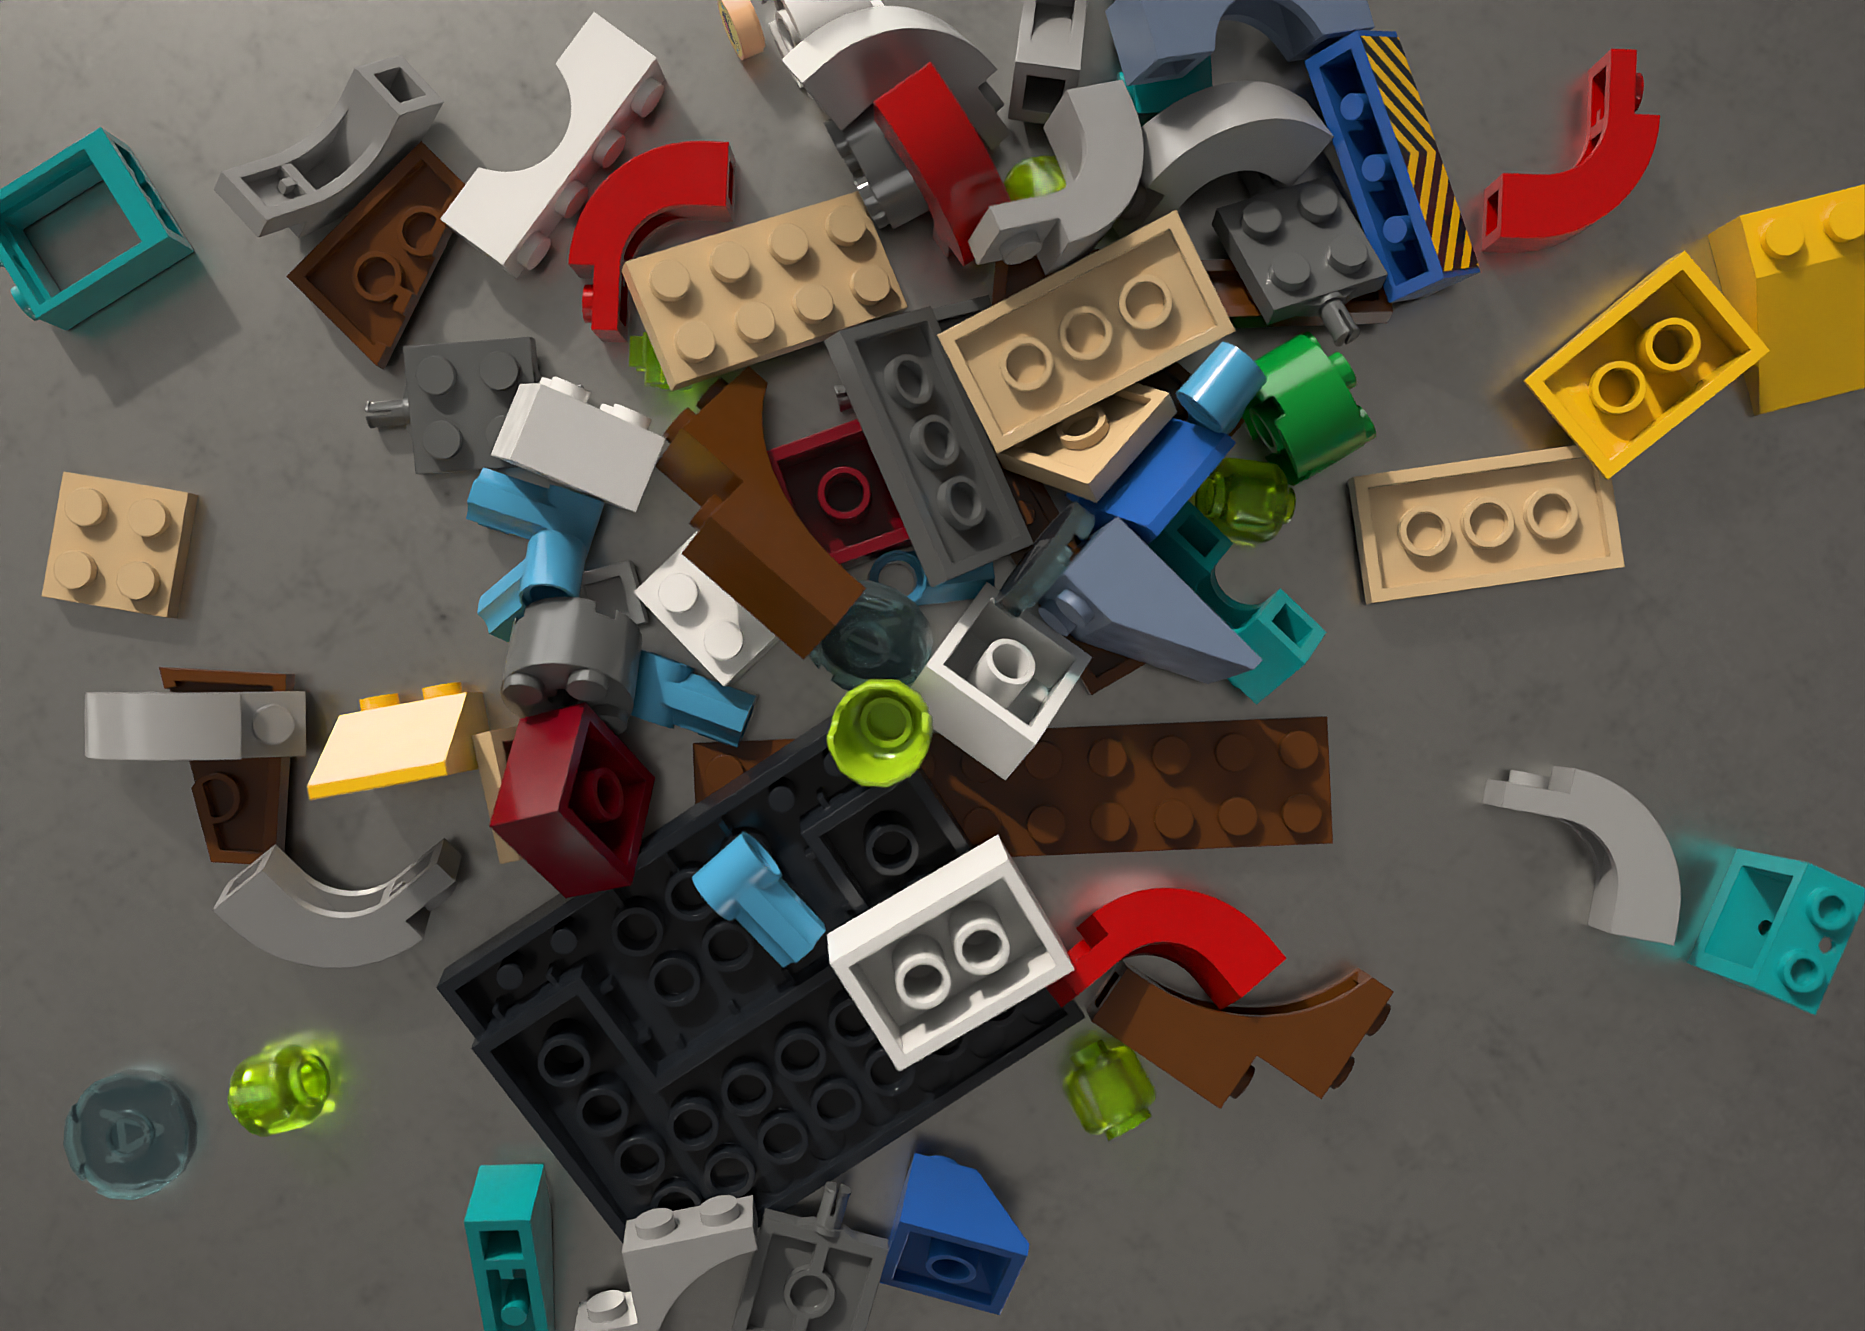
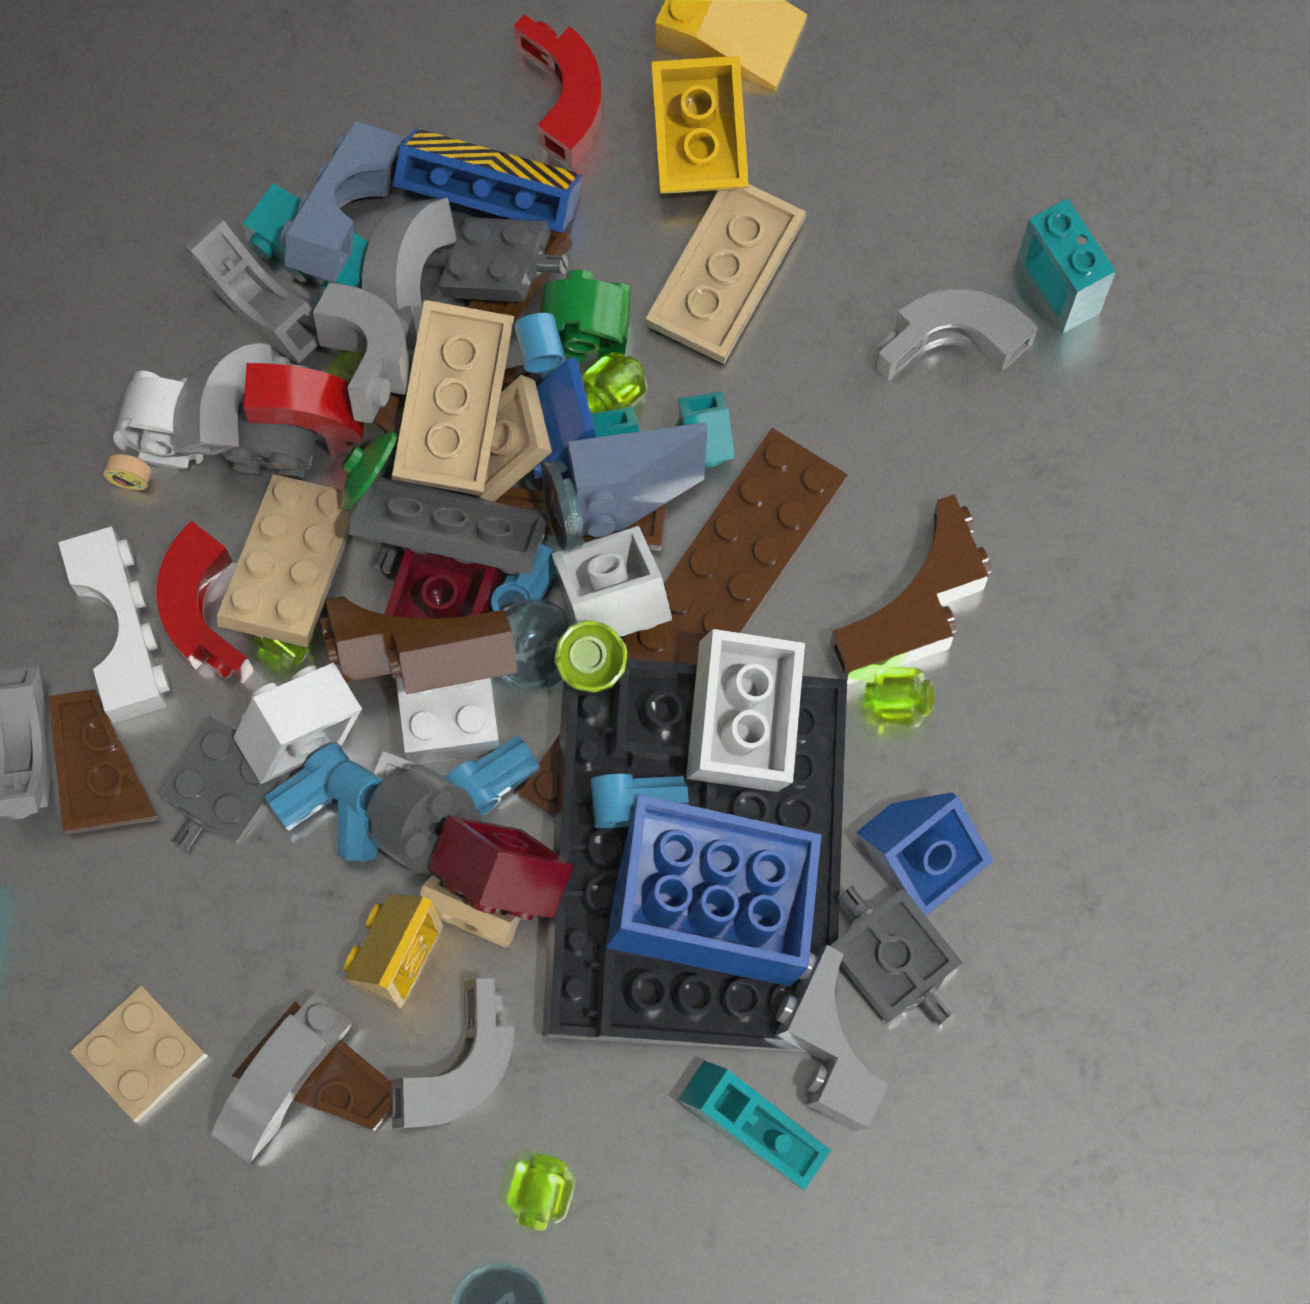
camera: 50 degrees left, 15 degrees down
red arch [1045,888,1287,1010] -> none
none -> green dish [341,430,397,511]
none -> blue slope [606,794,822,987]

